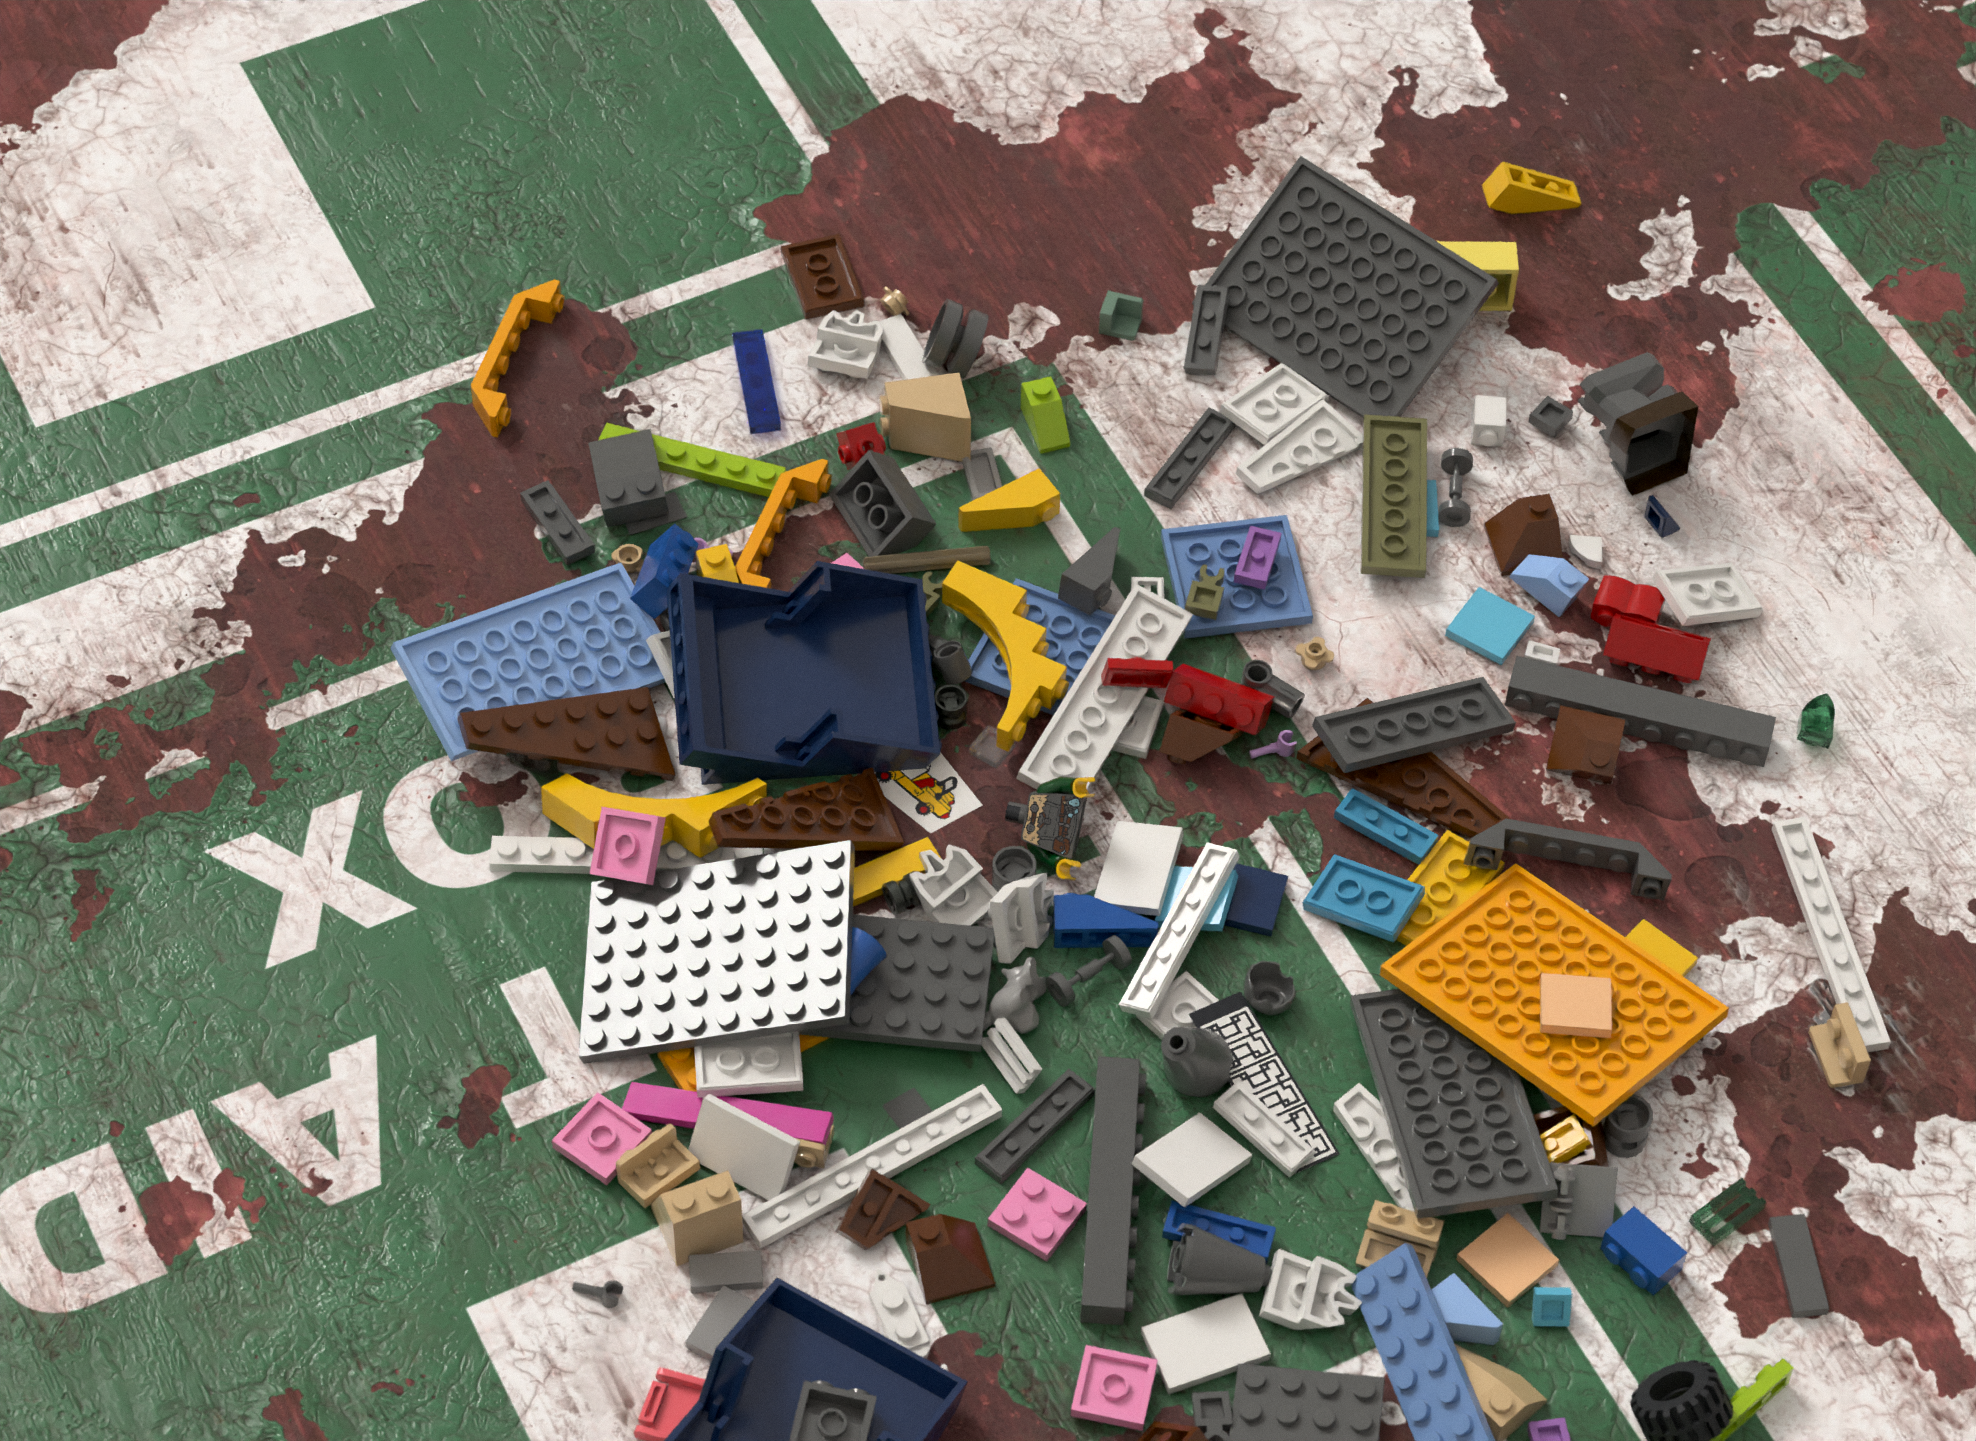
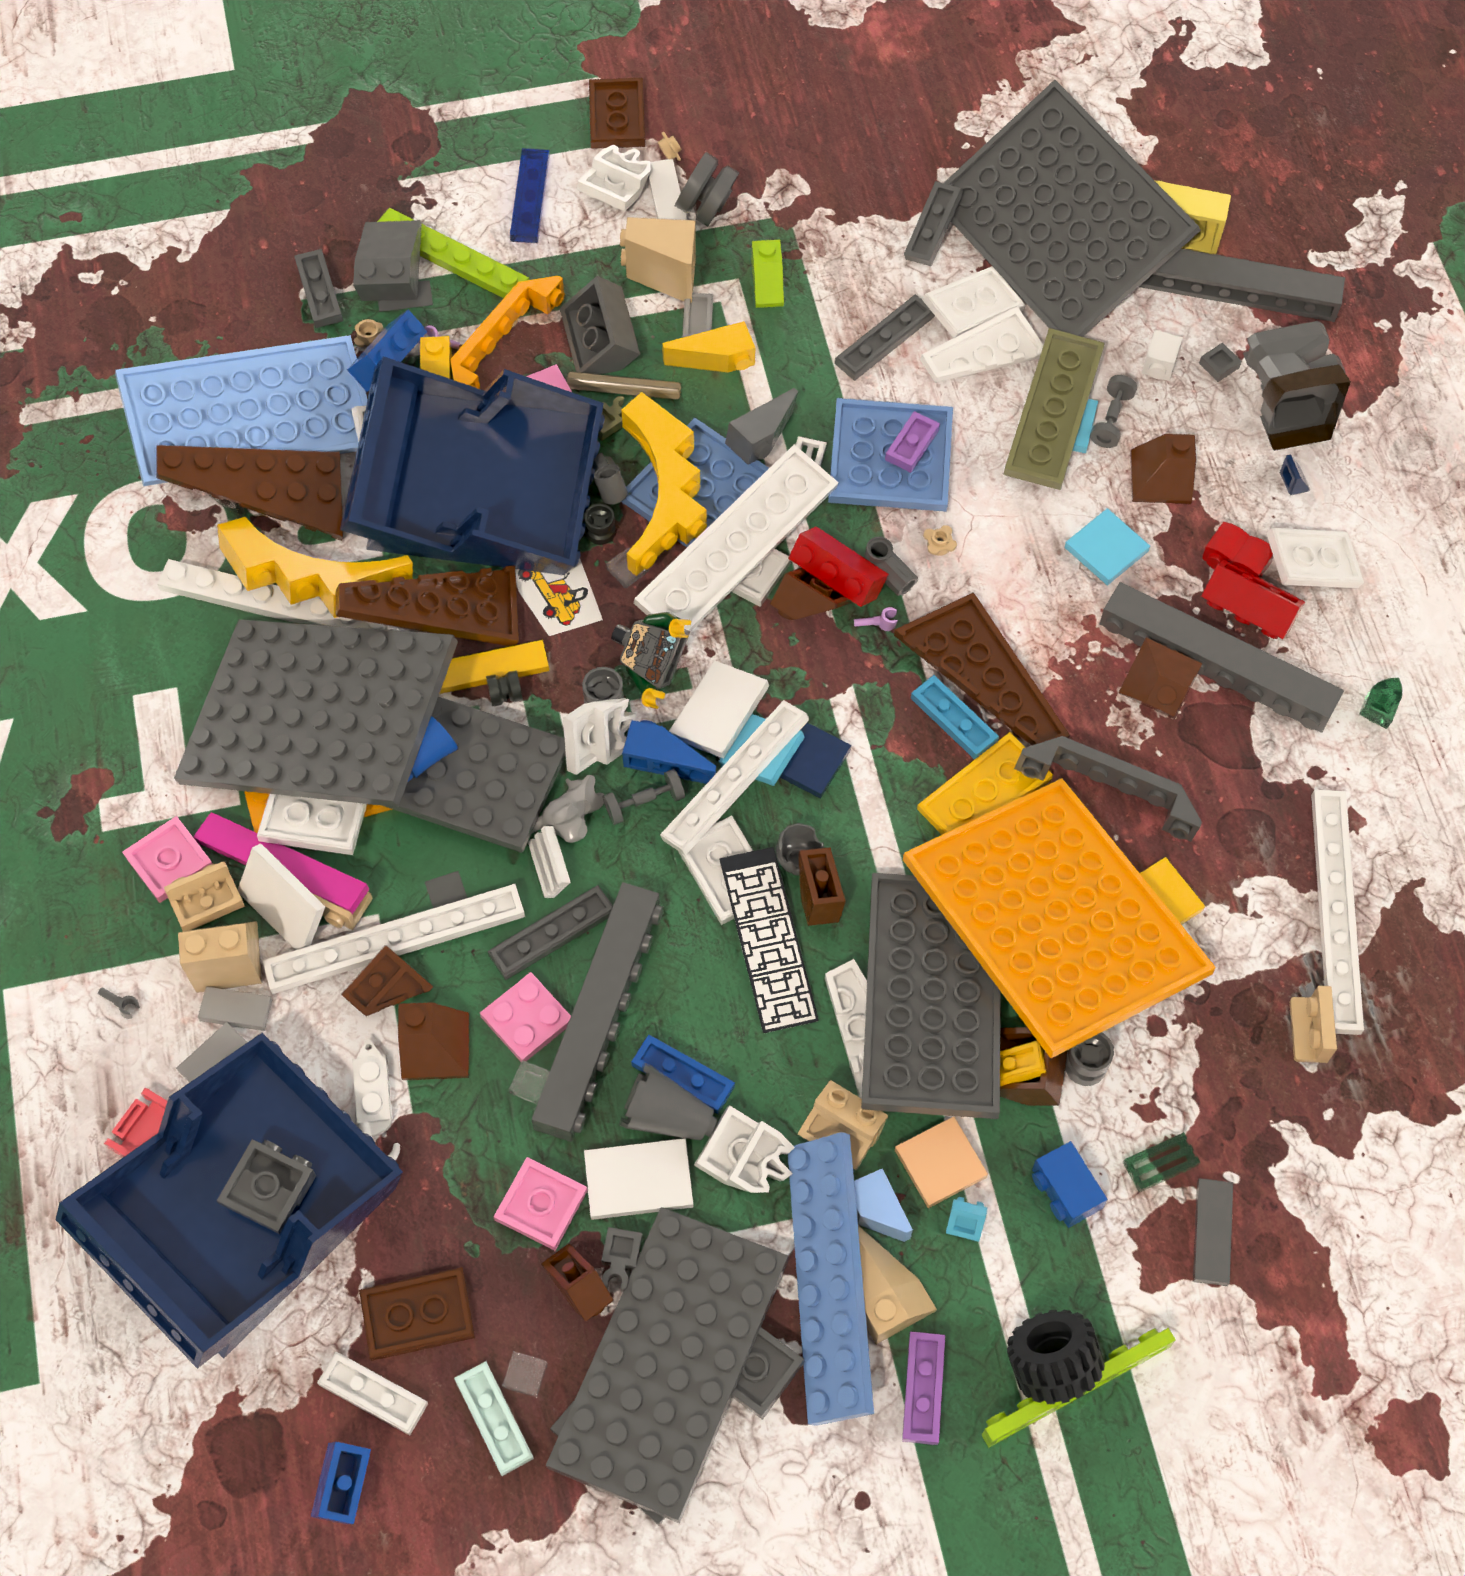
camera: 15 degrees right, 10 degrees up
light orange slope [471,280,565,438] -> none
bright pink plate [589,807,666,885] -> none
red brick [836,422,886,470] -> none
white plate [909,845,998,926] -> none
sand green panel [1099,291,1144,341] -> none
red plate [1101,657,1173,688] -> none
white tile [1132,1113,1252,1207] -> none
dark grey cone [1161,1027,1233,1098] -> none
olive plate [1185,564,1224,620] -> none
white tile [1213,1081,1315,1178] -> none
dark azure tile [1302,854,1425,943] -> none
dark grey plate [1312,677,1516,773] -> none
yellow slope [1482,162,1581,214] -> none
light blue slope [1509,554,1589,617] -> none
white plate [1524,640,1560,665] -> none
light nougat tile [1540,973,1612,1038] -> none
light grey hinge [1540,1162,1618,1240] -> none
white tile [1569,535,1602,569] -> none
none -> clear tile [509,1060,550,1104]
none -> reddish brown slope [798,847,845,926]
none -> dark grey brick [1139,249,1345,322]

